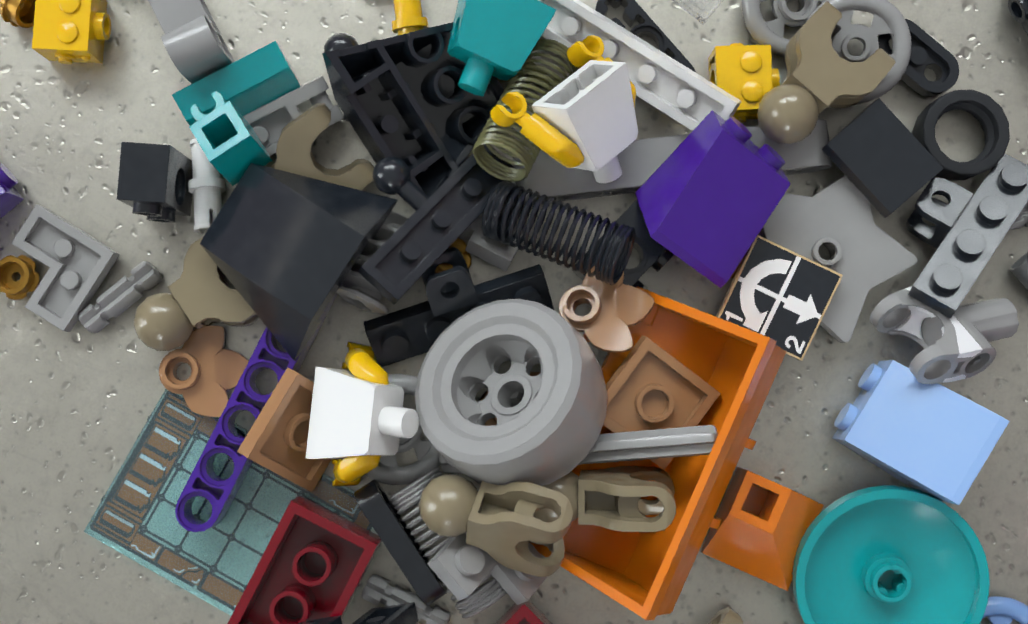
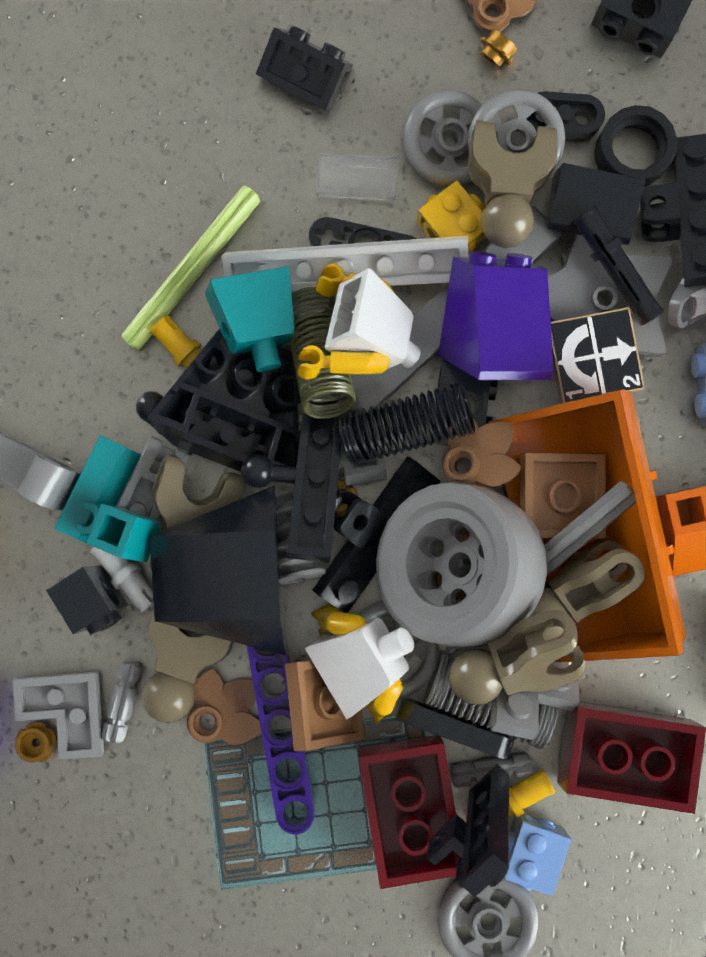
camera: 30 degrees left, 0 degrees up
none -> black pin [572,206,664,326]

